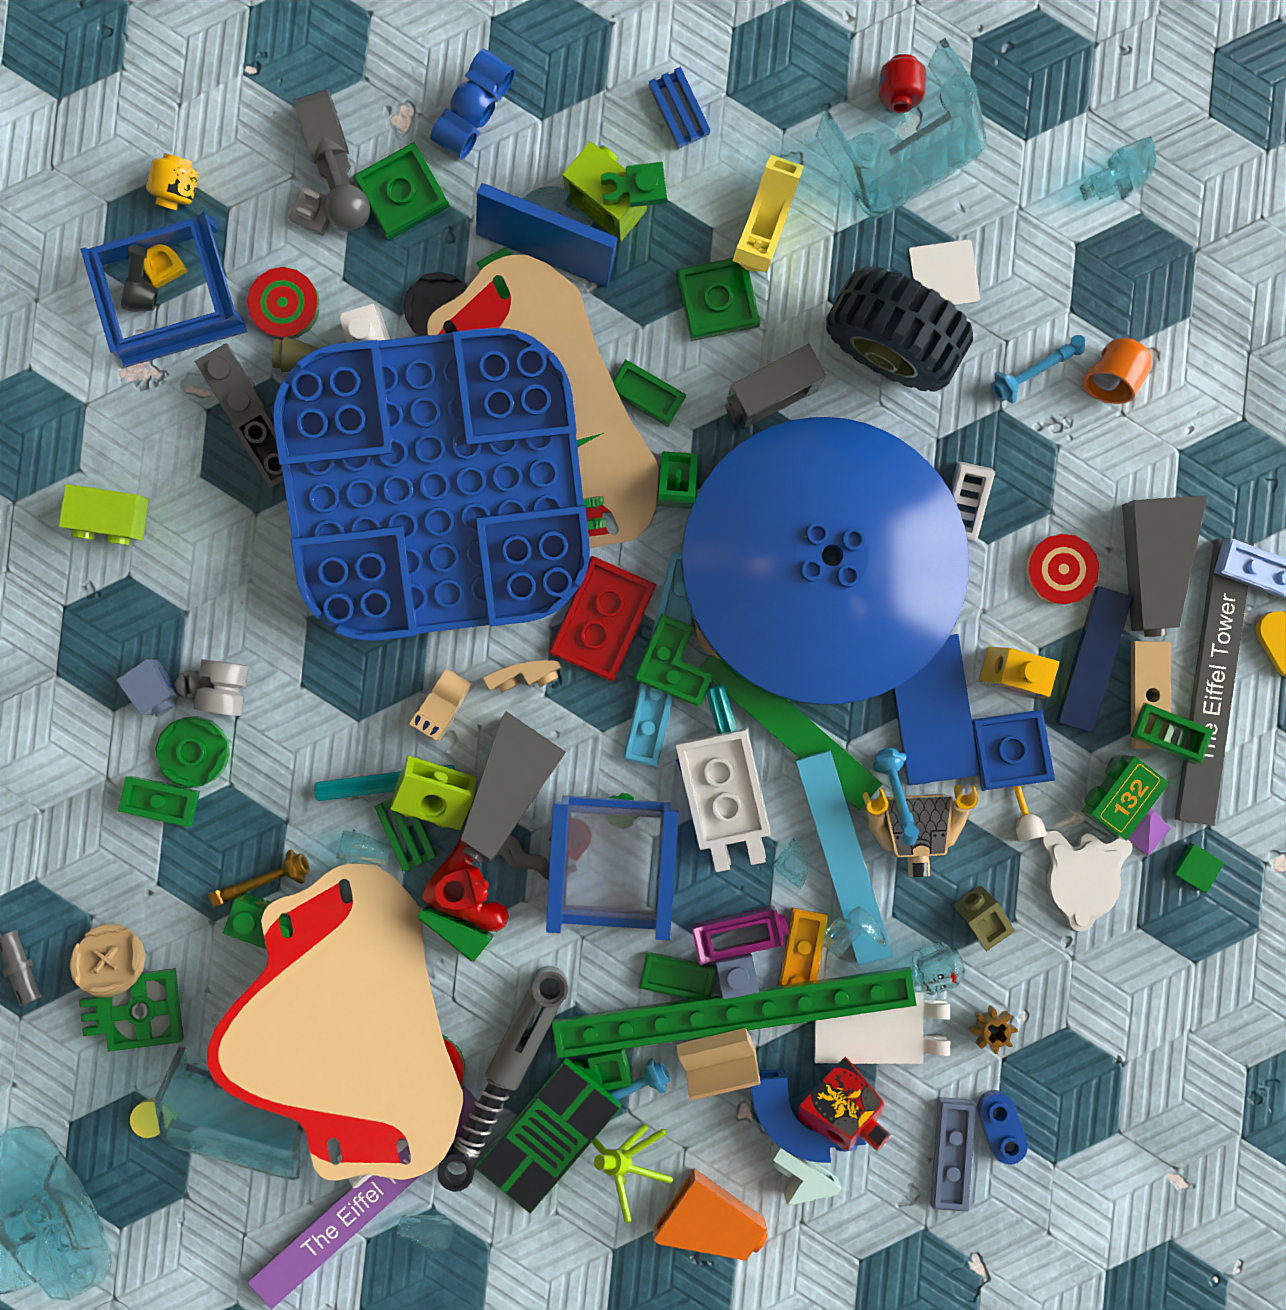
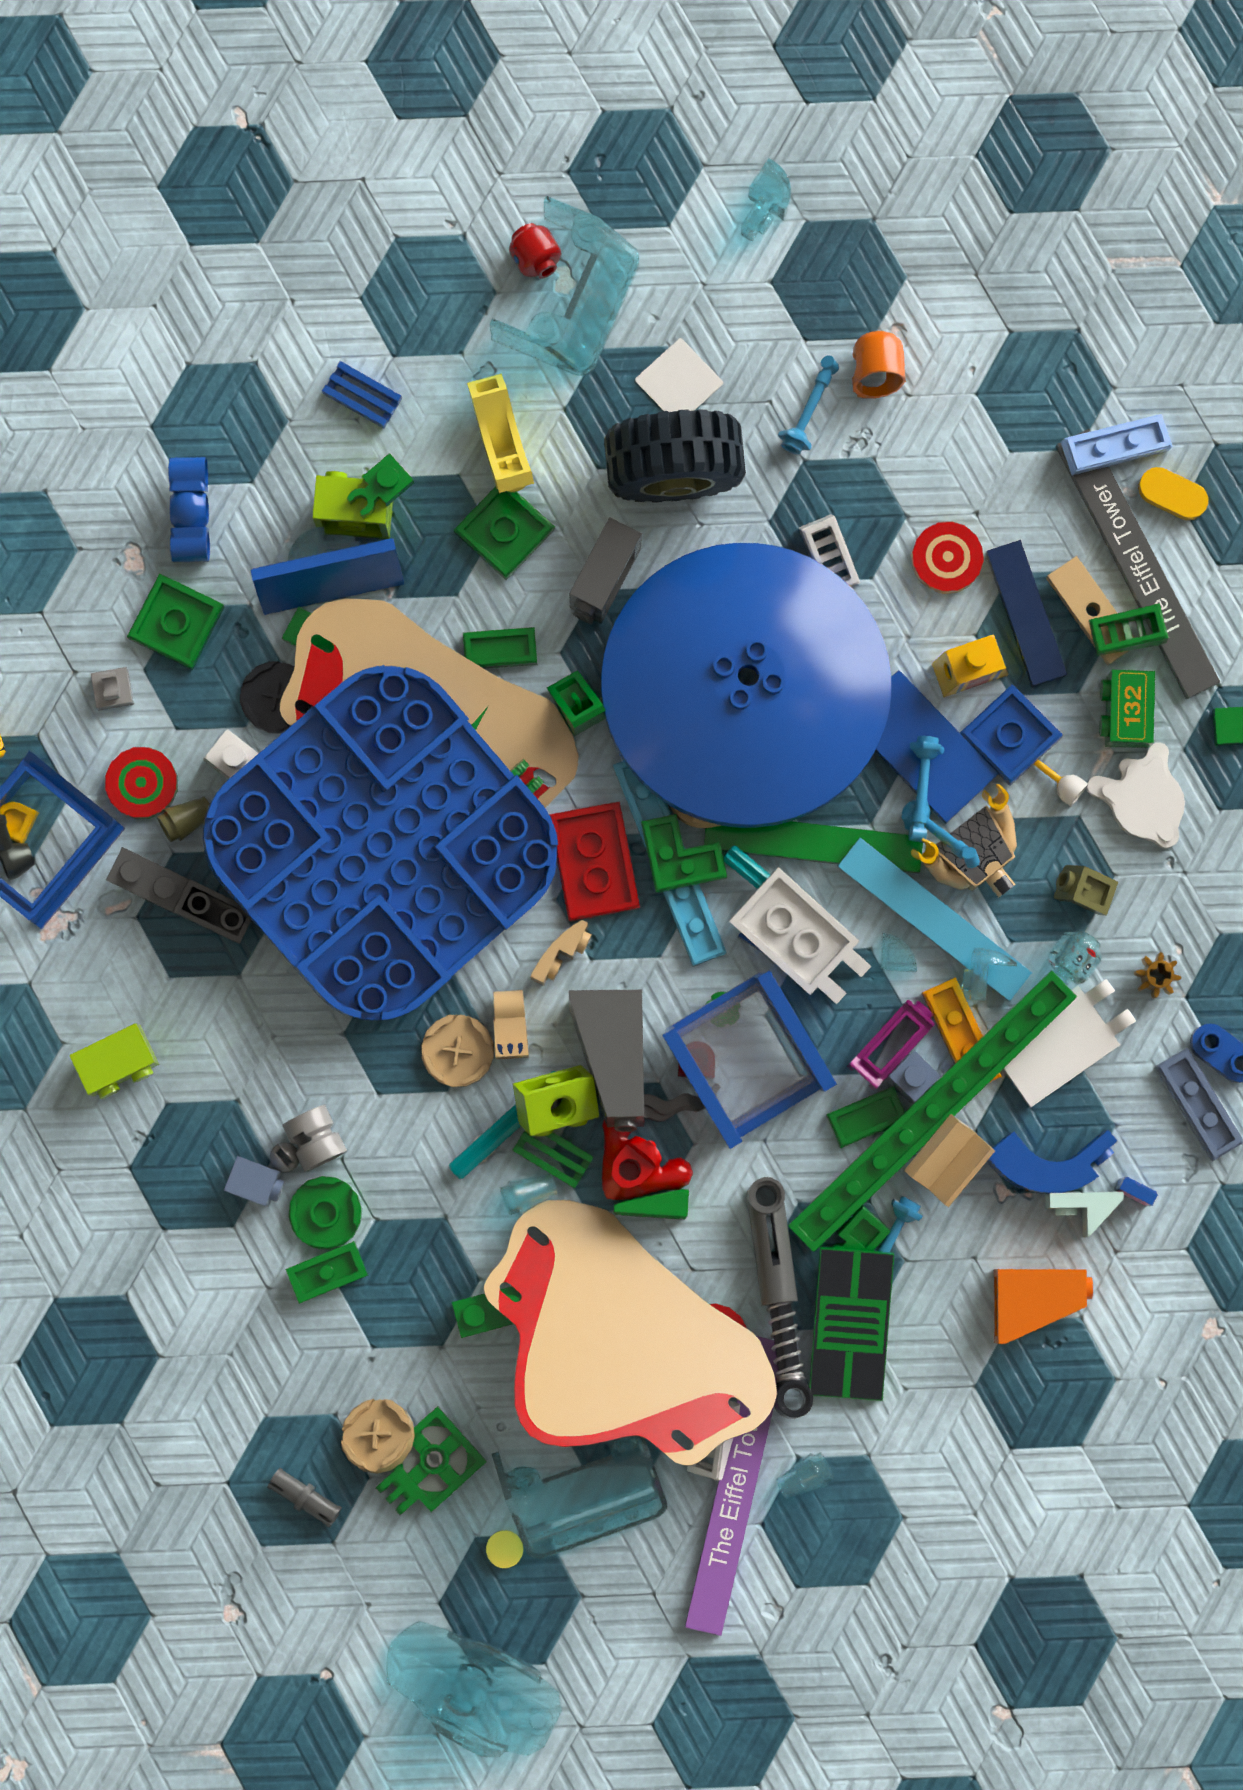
camera: 35 degrees left, 5 degrees down
pearl gold piece [208,849,310,907] -> none
dark grey beam [294,89,370,232] -> none
lime plant [591,1124,673,1224] -> none
torso [797,1057,891,1151] -> none
dark grey slope [1122,495,1206,637] -> none
medium lavender slope [1128,809,1171,856] -> none
none -> tan tile [422,1015,494,1087]
none -> dark azure piece [908,736,944,843]
none -> blue tile [1114,1177,1158,1207]

